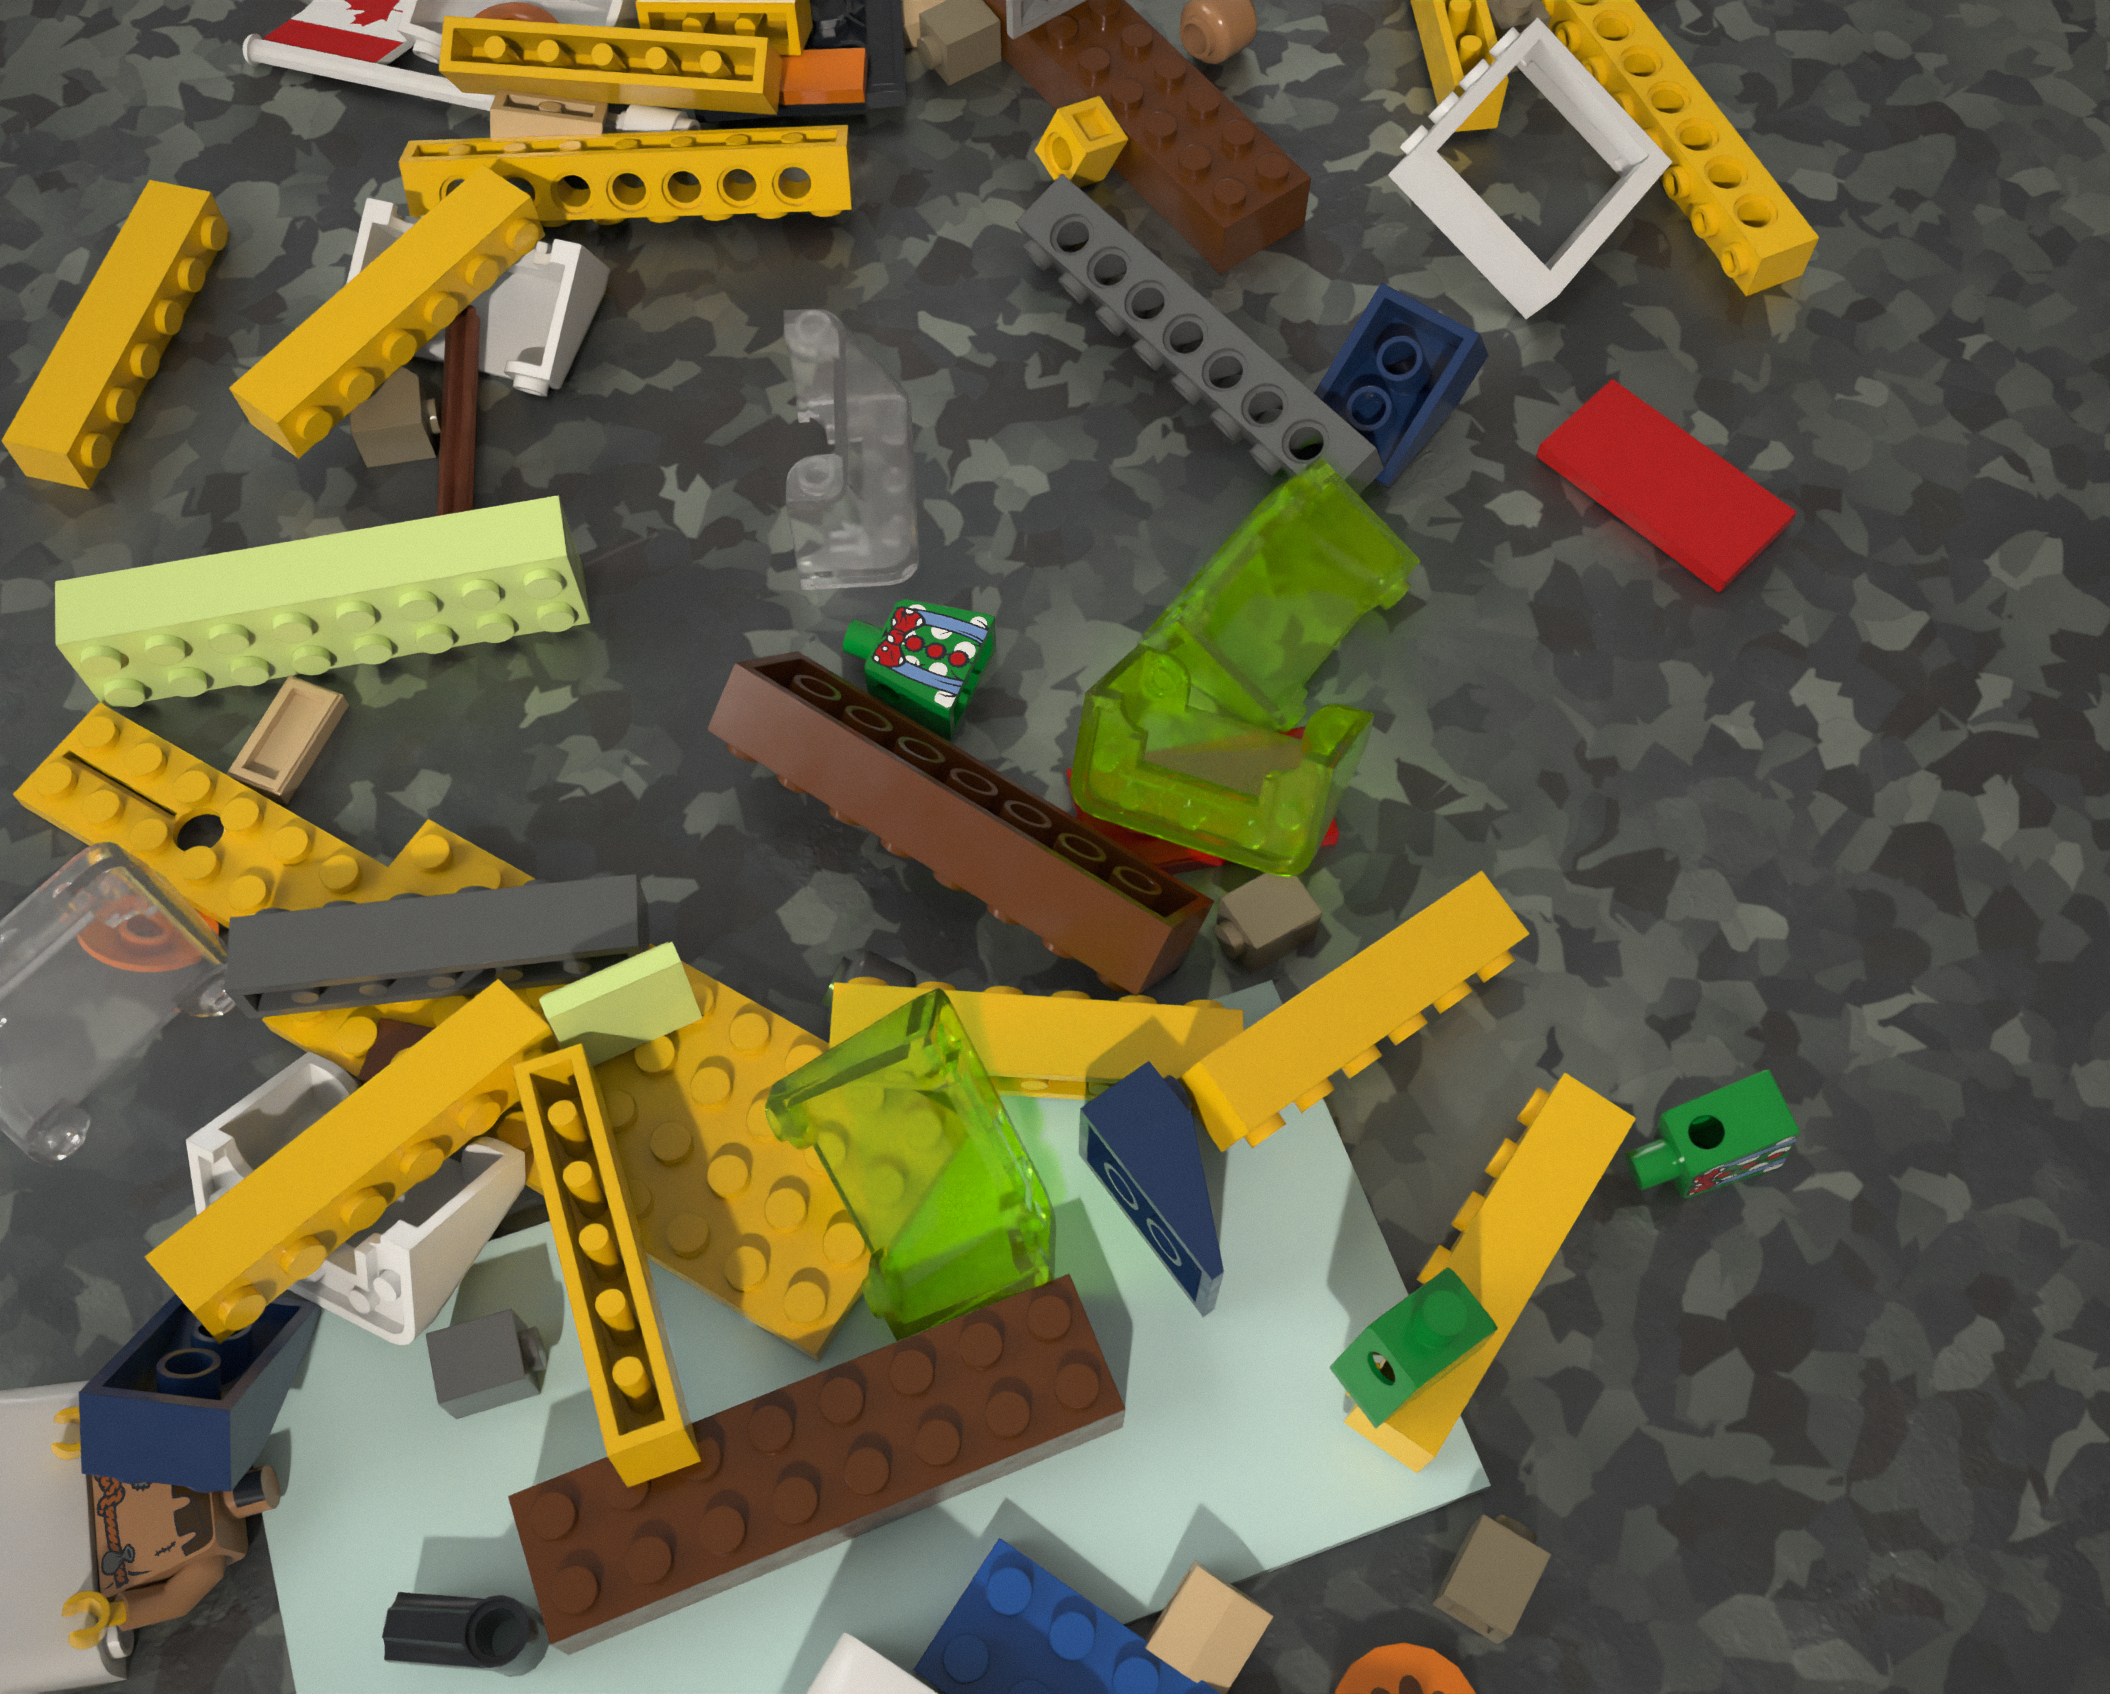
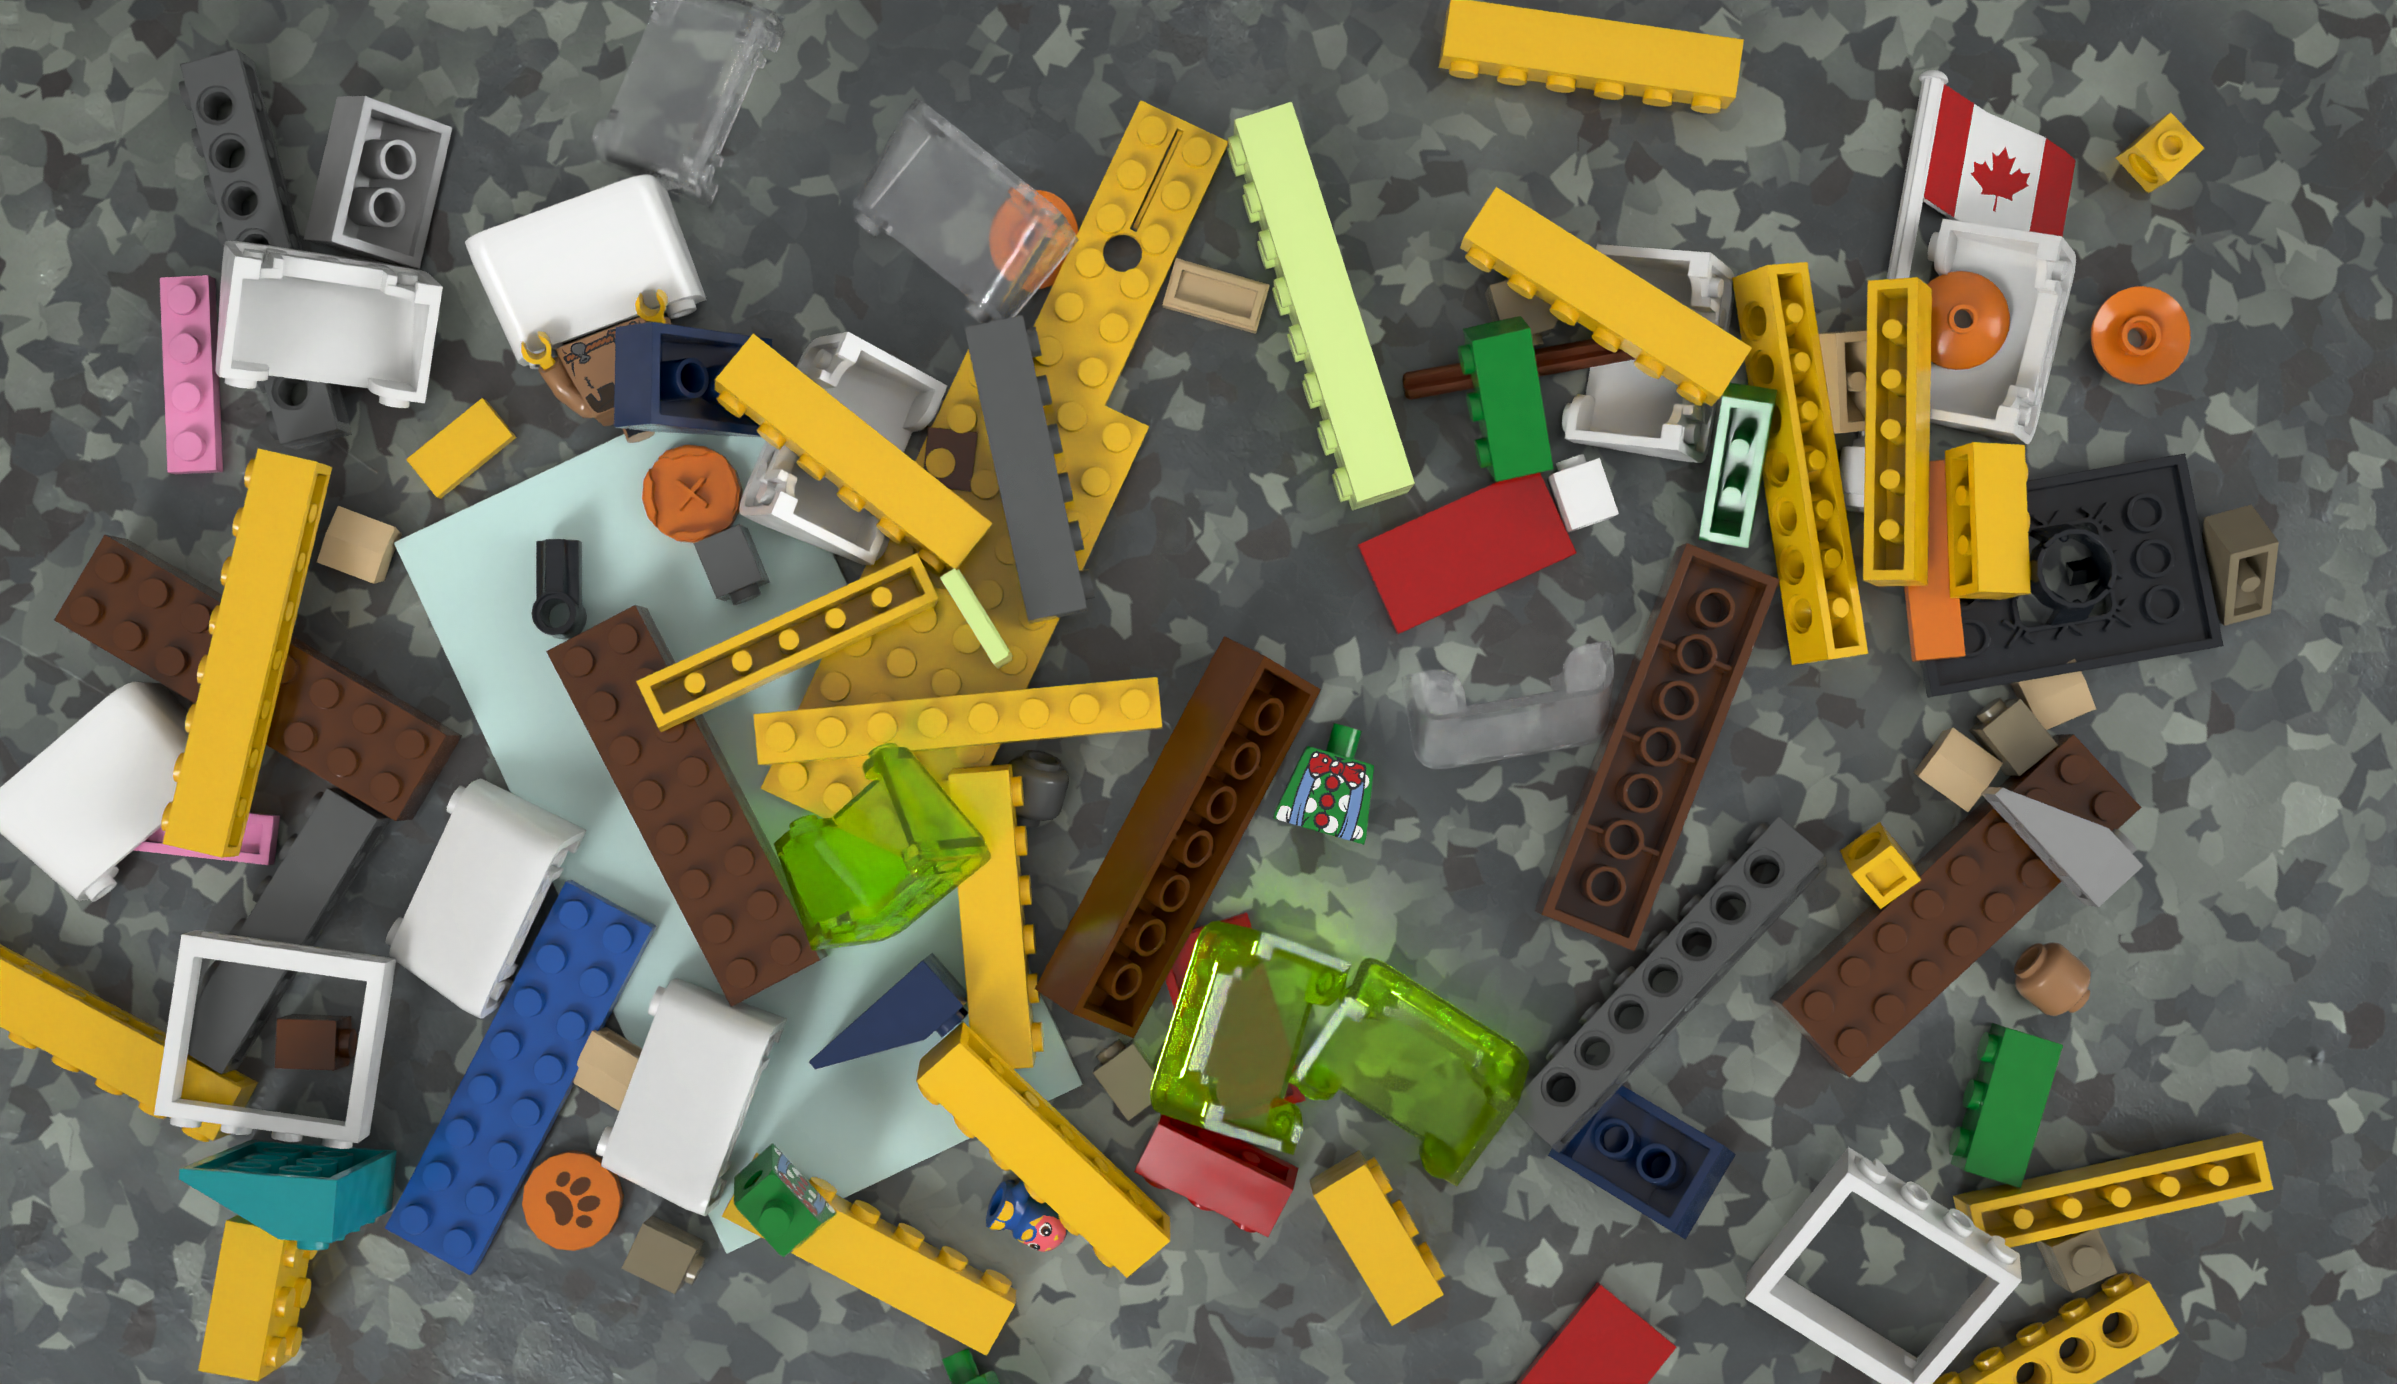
camera: 85 degrees right, 25 degrees up
none -> white windscreen [596,978,787,1216]
none -> orange tile [642,445,743,543]
none -> yellow brick [753,677,1162,765]
none -> blue animal [986,1180,1068,1252]
none -> brick [1134,1103,1299,1237]
none -> yellow brick [1309,1150,1445,1326]
none -> red tile [1357,472,1577,635]
none -> green brick [1458,316,1554,482]
none -> reddish brown brick [1535,543,1780,951]
none -> white brick [1547,454,1619,533]
none -> brick [1698,383,1777,548]
none -> tan piece [1913,728,2003,812]
none -> green brick [1949,1023,2063,1188]

